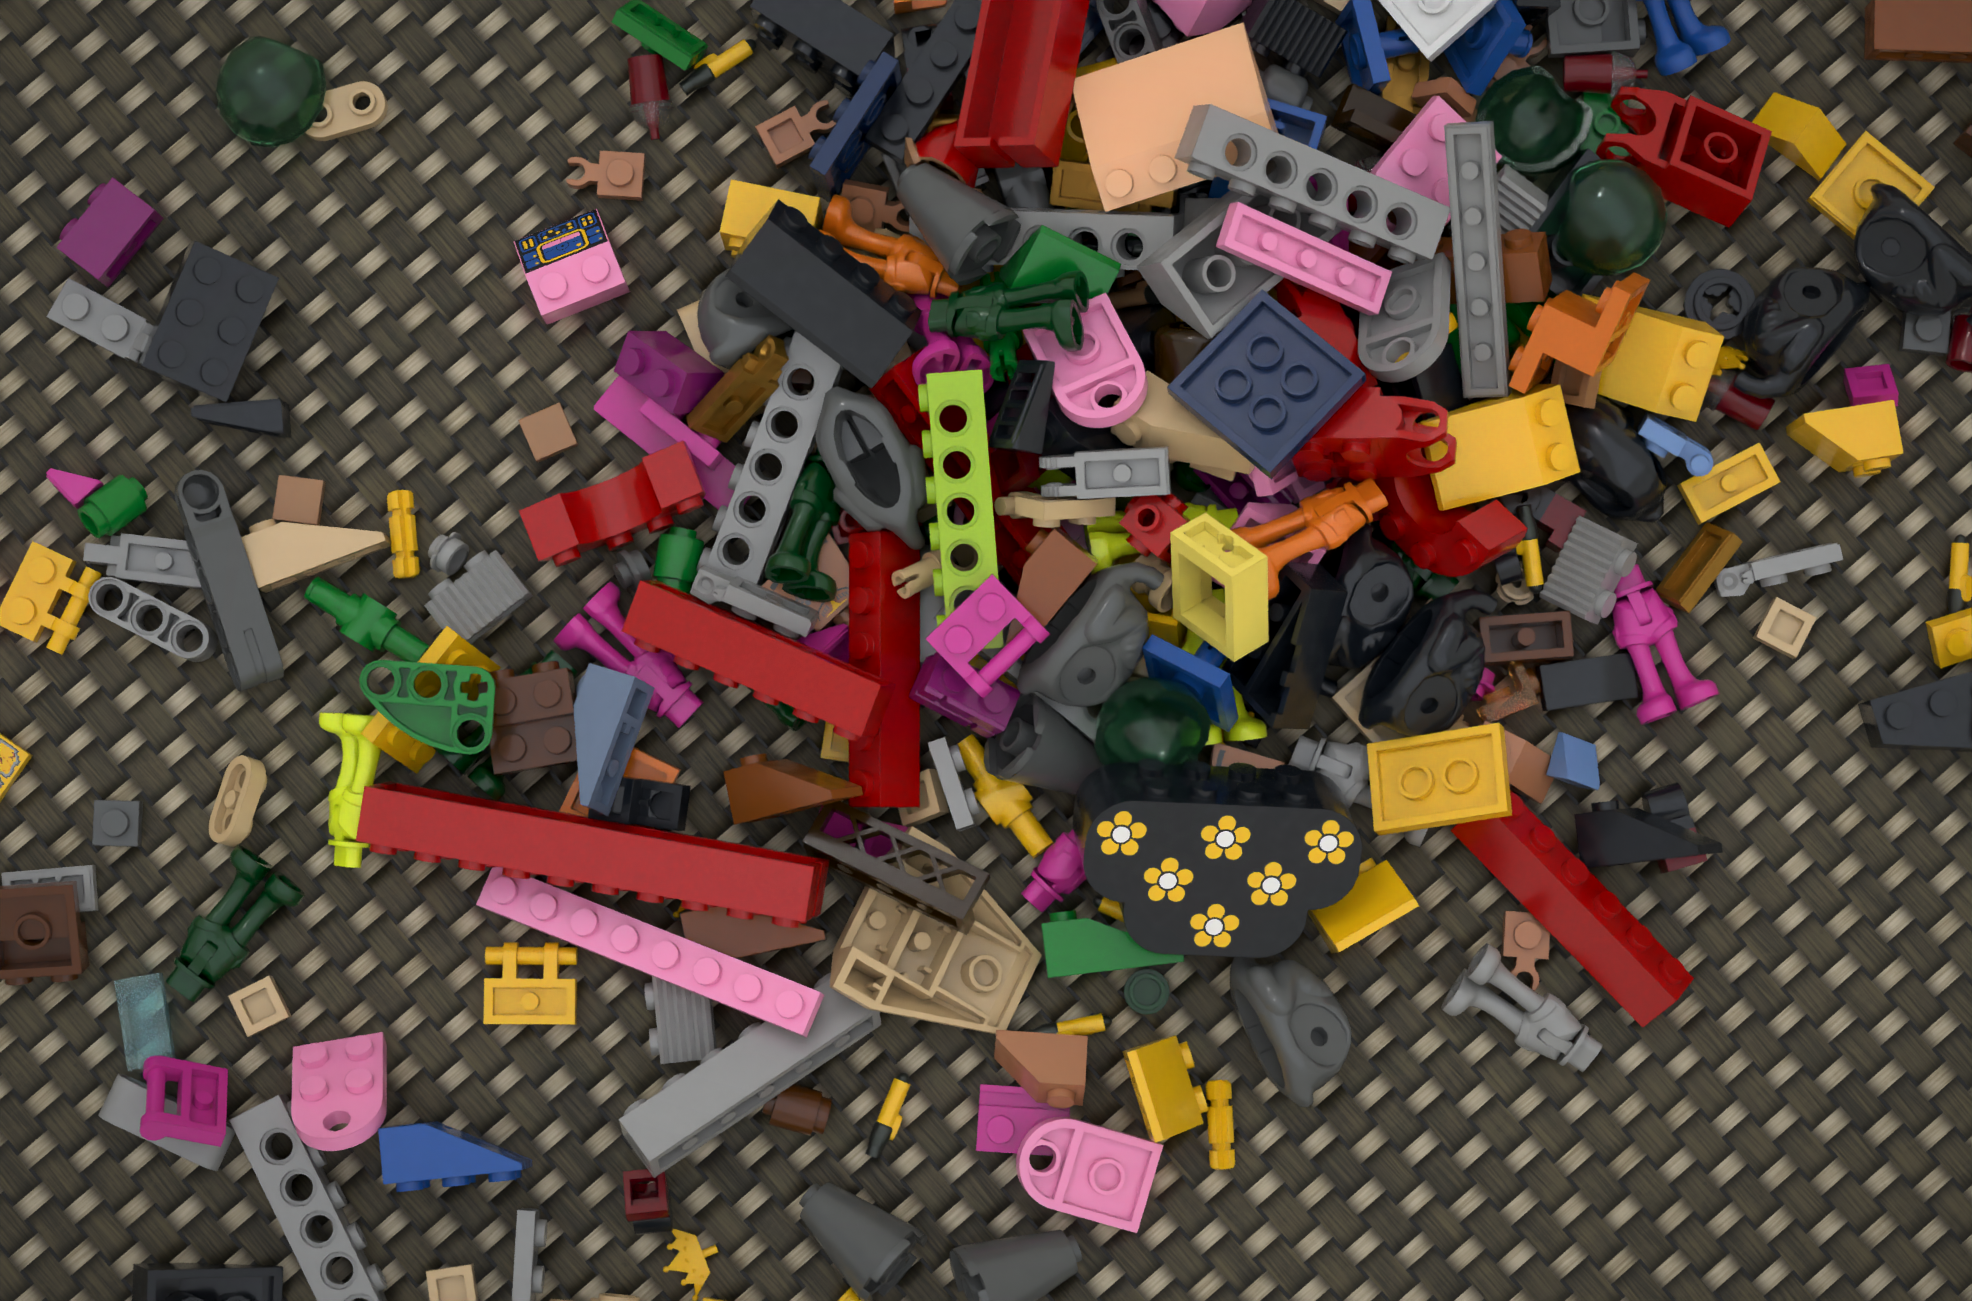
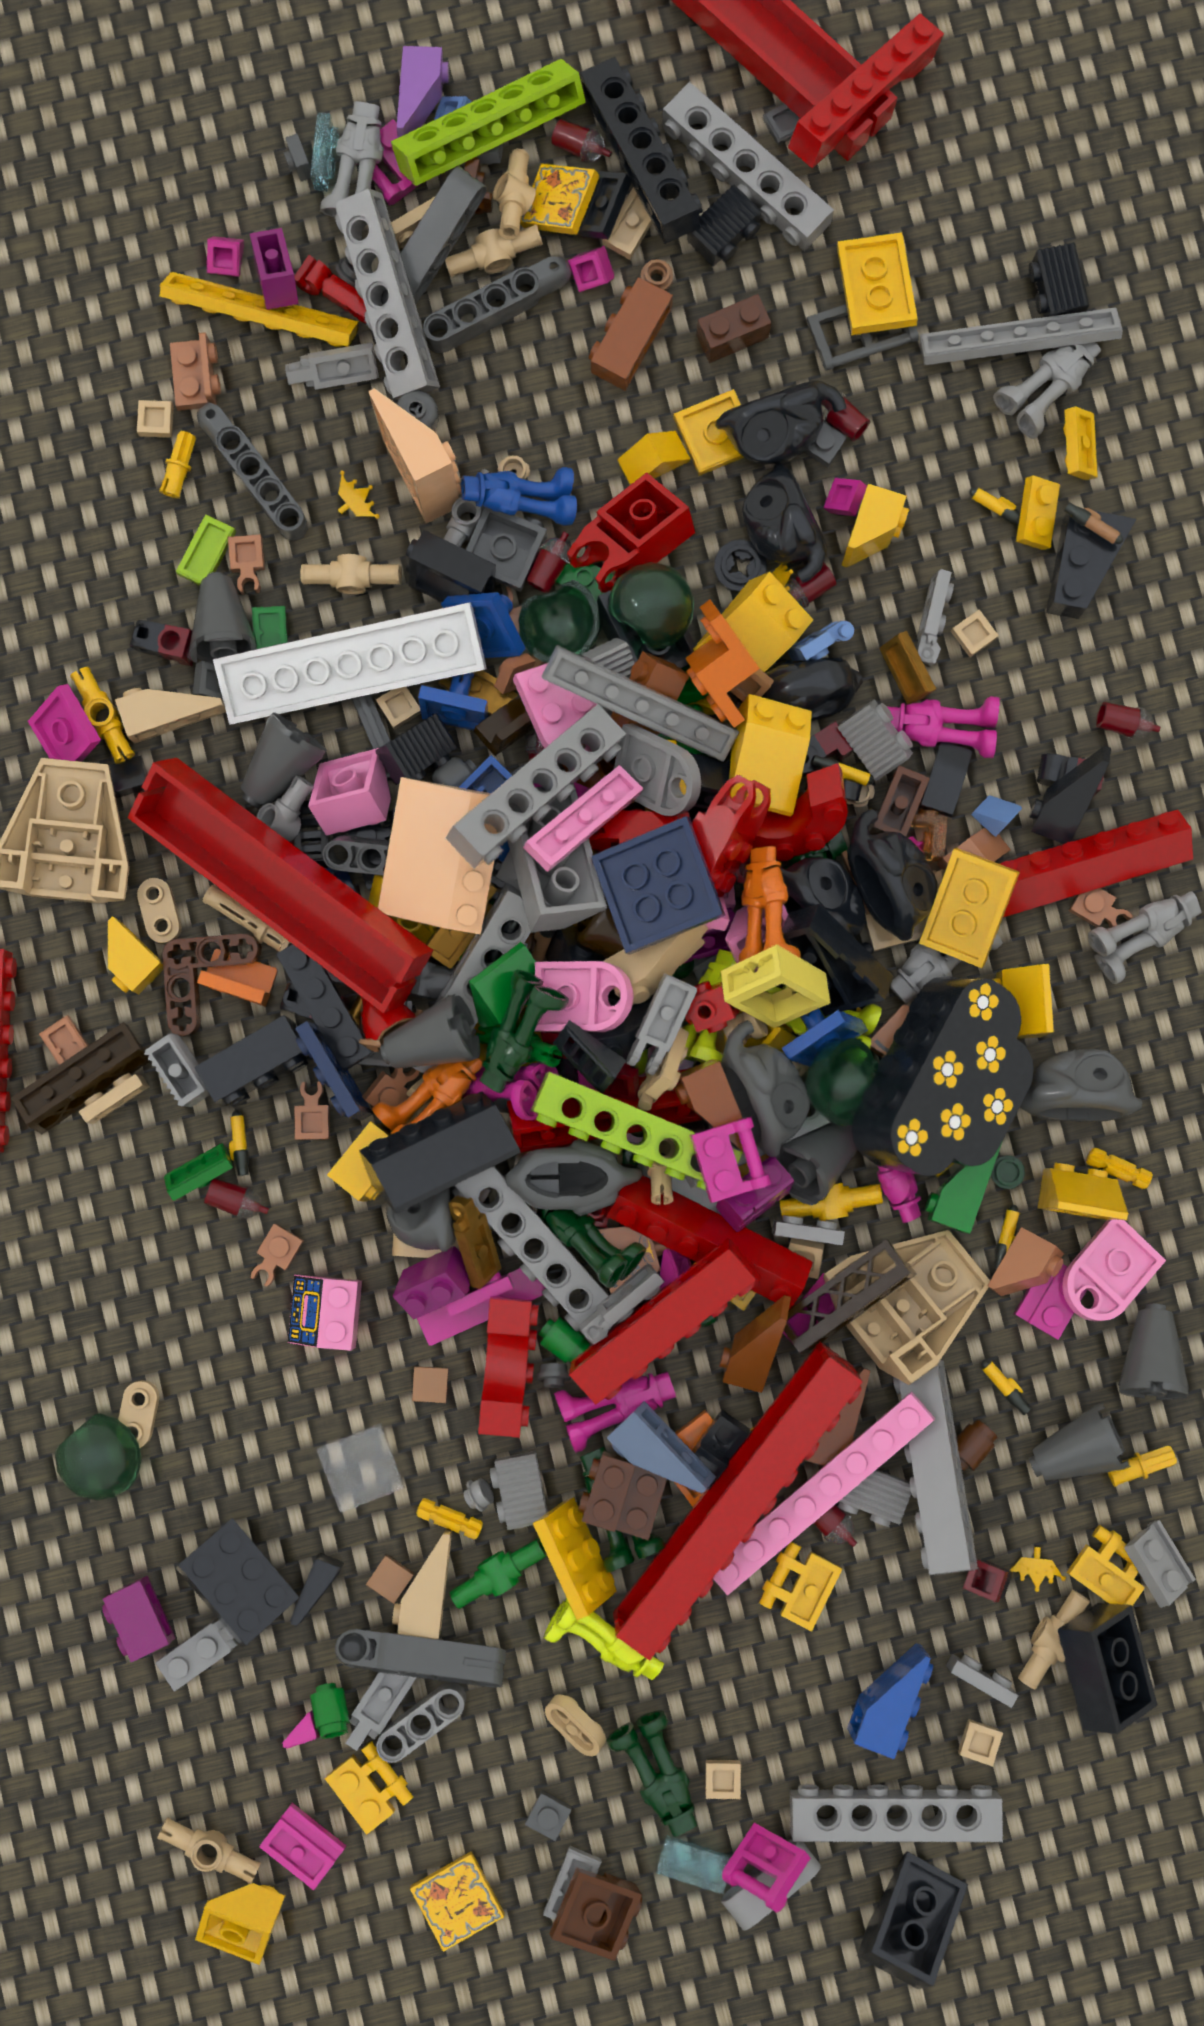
camera: 60 degrees left, 0 degrees up
bright pink plate [291,1032,387,1151] -> none
green beam [359,660,496,755] -> none
yellow plate [1677,442,1781,525] -> none
none -> clear tile [316,1423,405,1513]
none -> piece [813,1505,858,1547]
none -> dark red piece [1096,702,1161,740]

